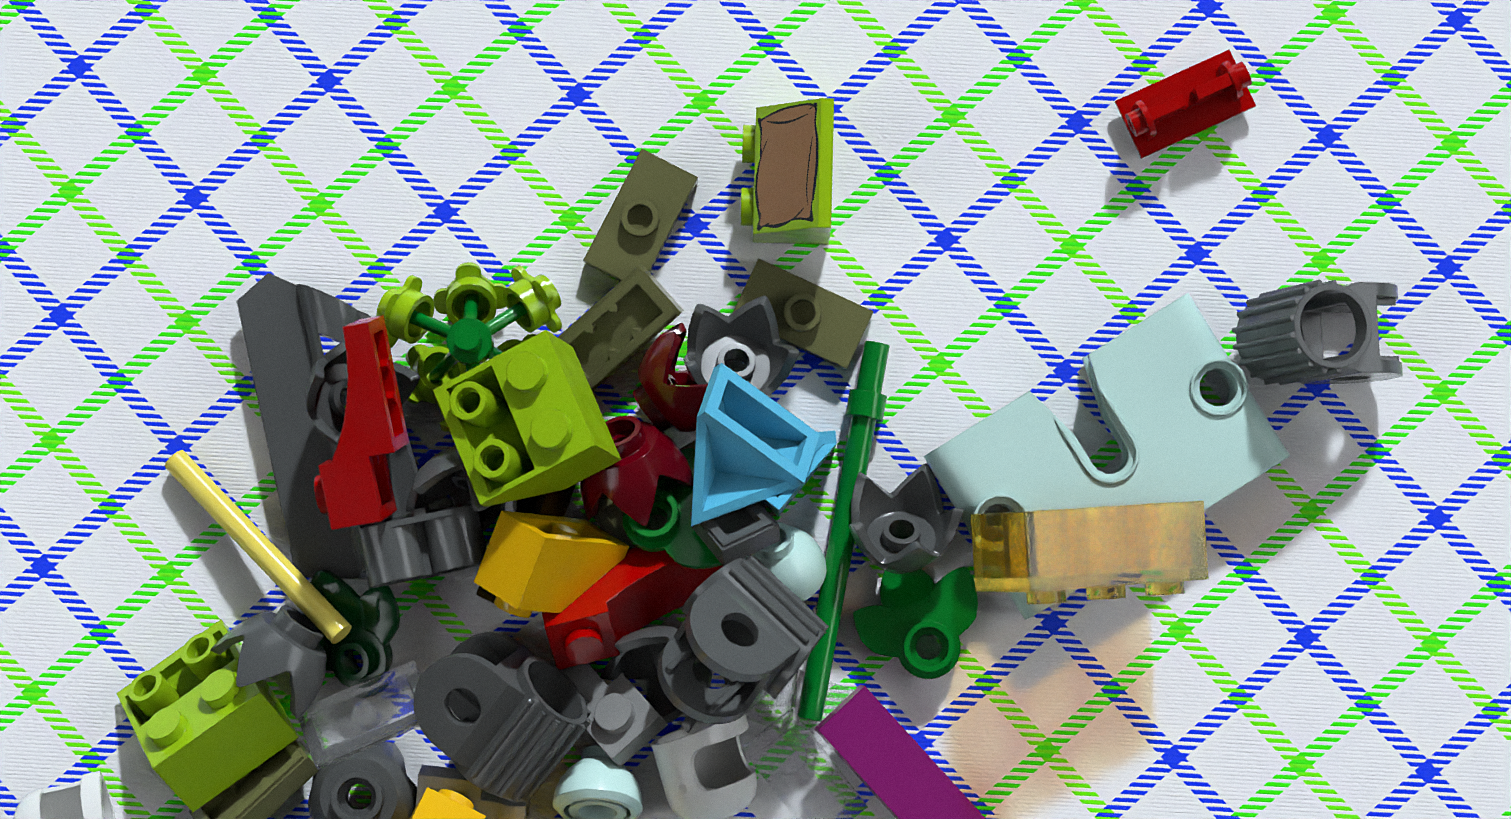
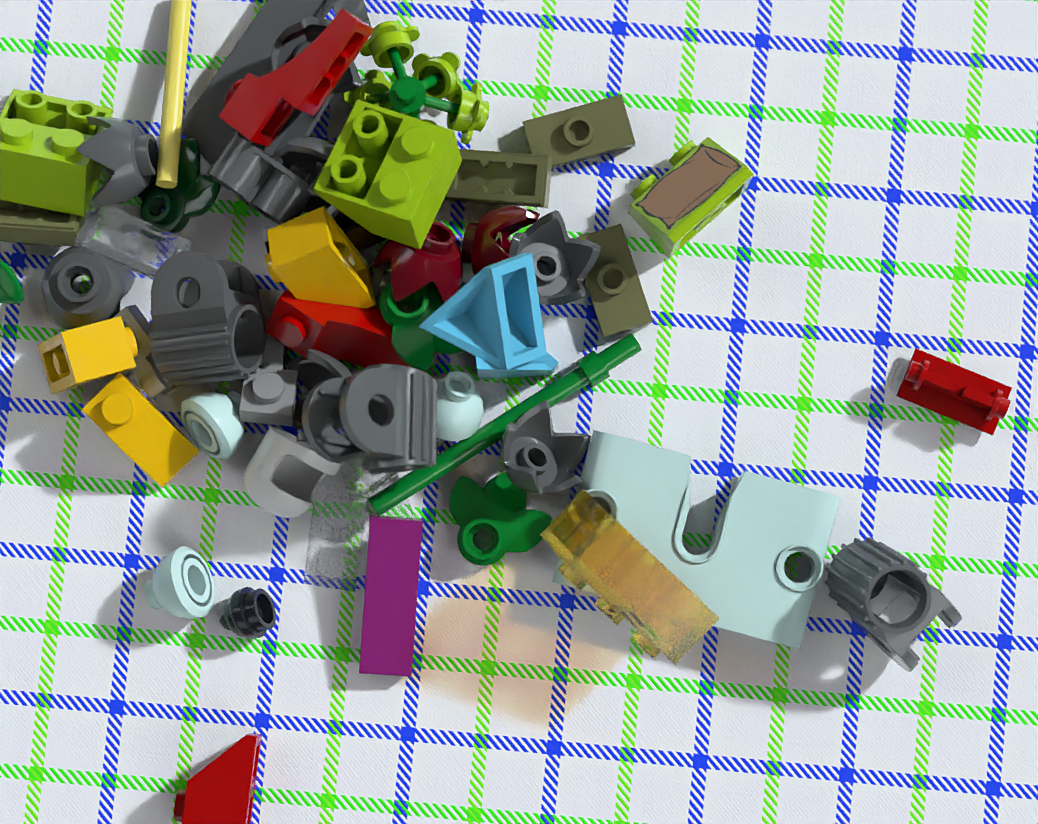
camera: 50 degrees right, 0 degrees up
dark grey tile [690,502,780,566] -> none

